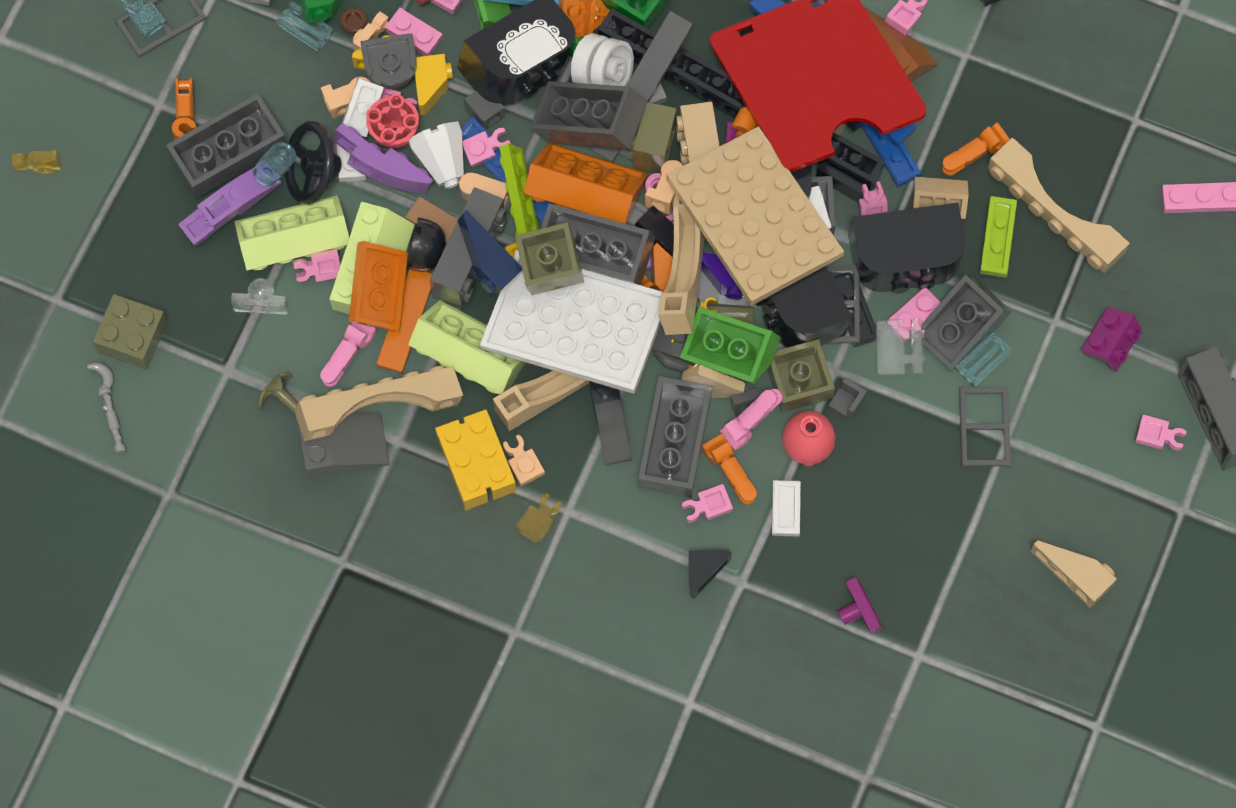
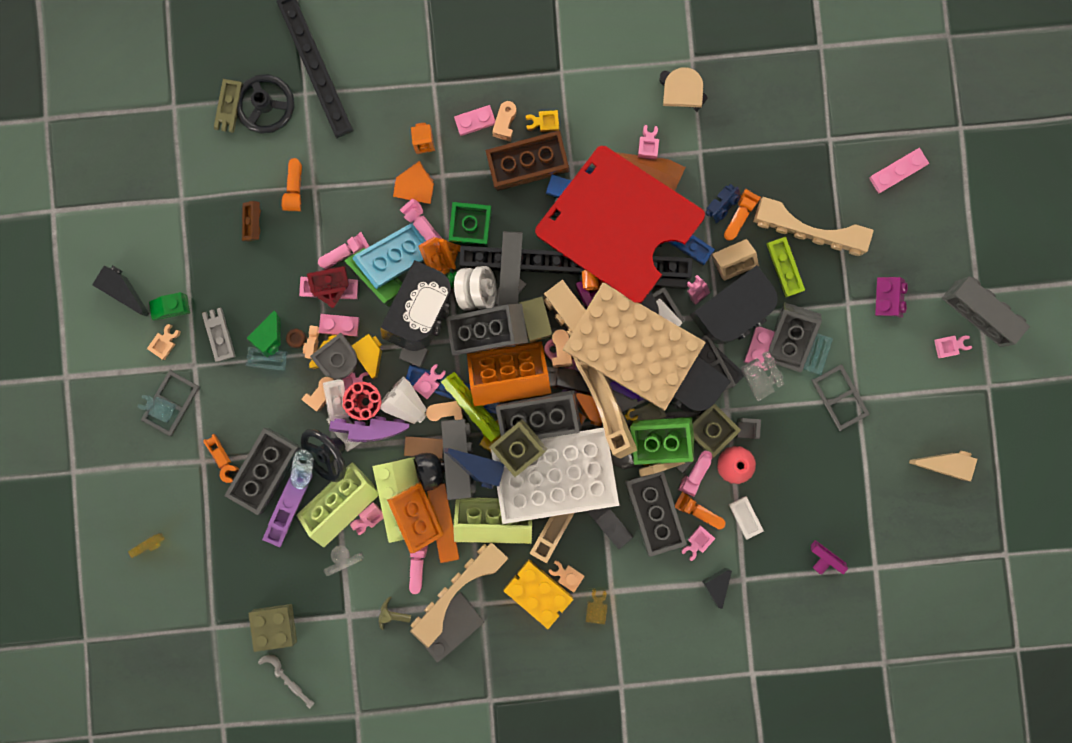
camera: 25 degrees left, 15 degrees up
none -> dark blue hinge [705,184,741,224]

